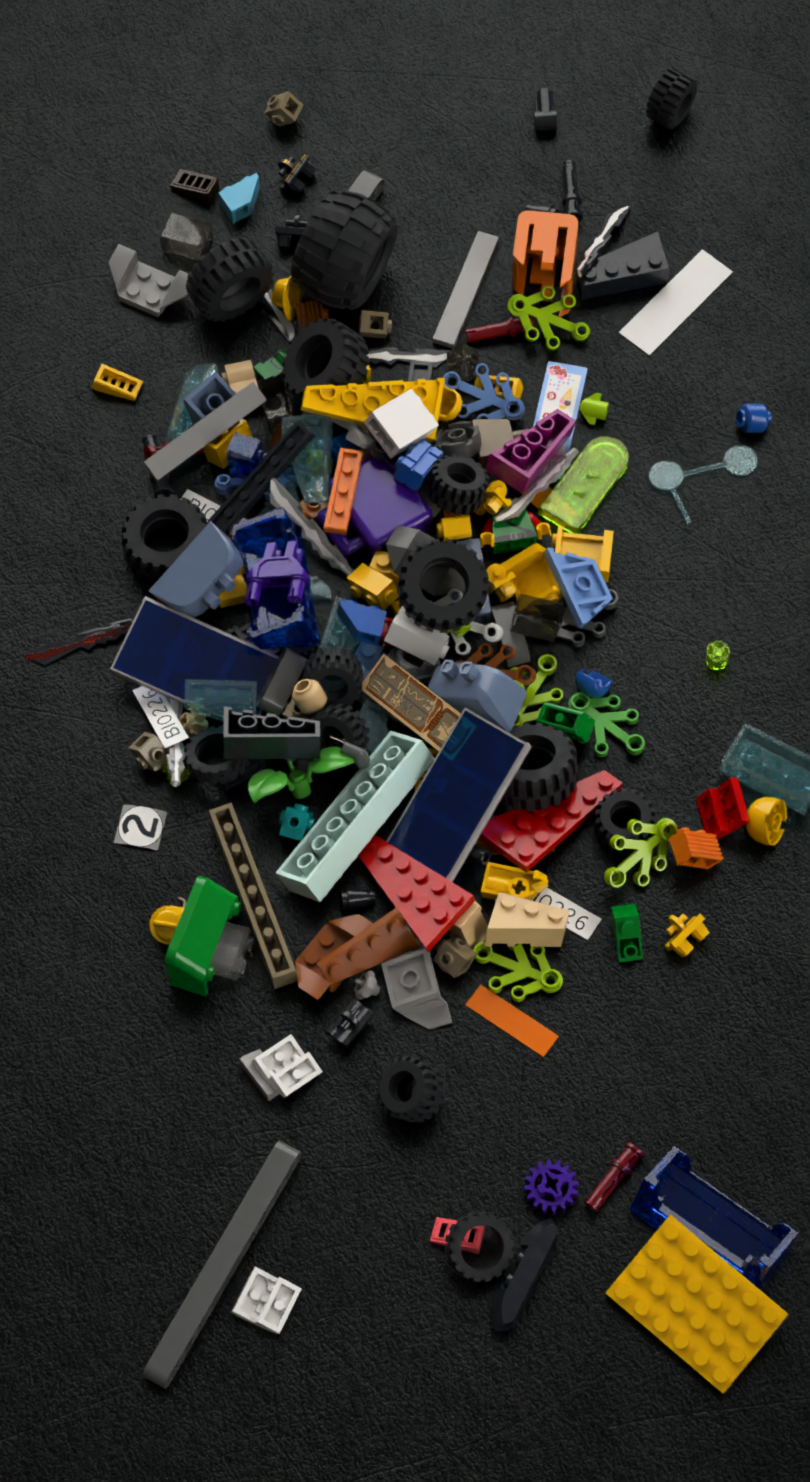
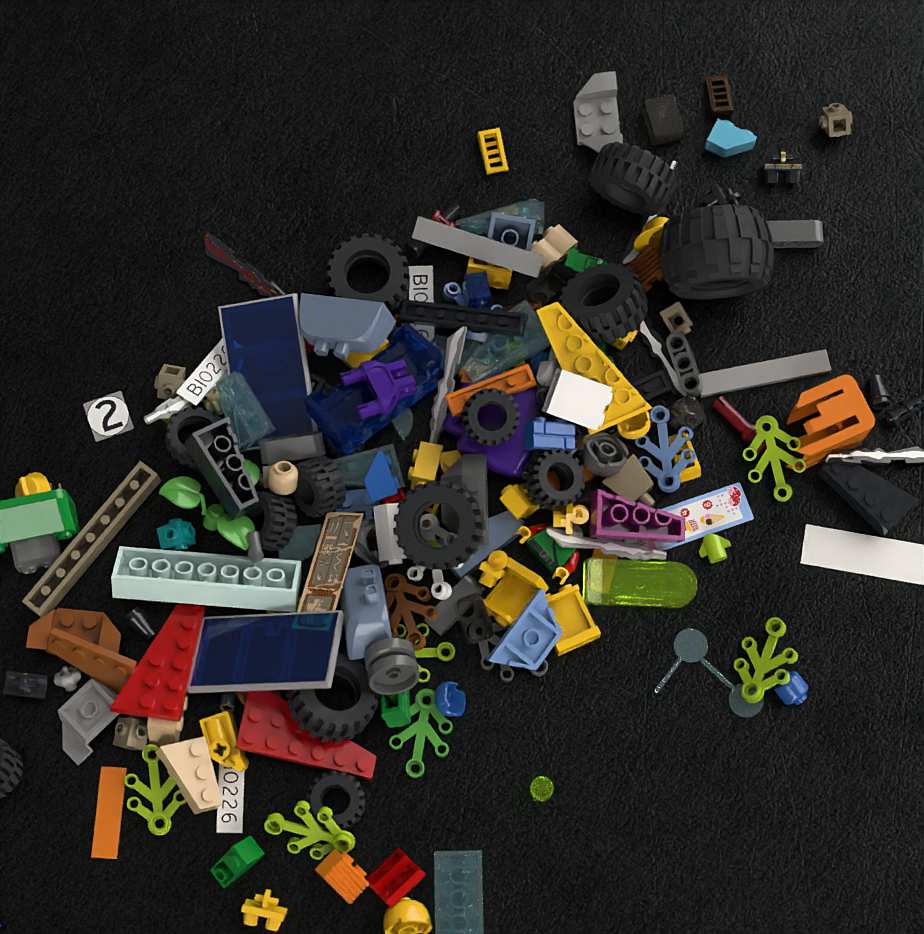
camera: 55 degrees right, 10 degrees up
none -> dark grey wheel [364,638,420,695]
none -> black tyre [461,388,520,446]
none -> dark grey beam [666,332,704,397]
none -> lime plant [734,617,798,703]

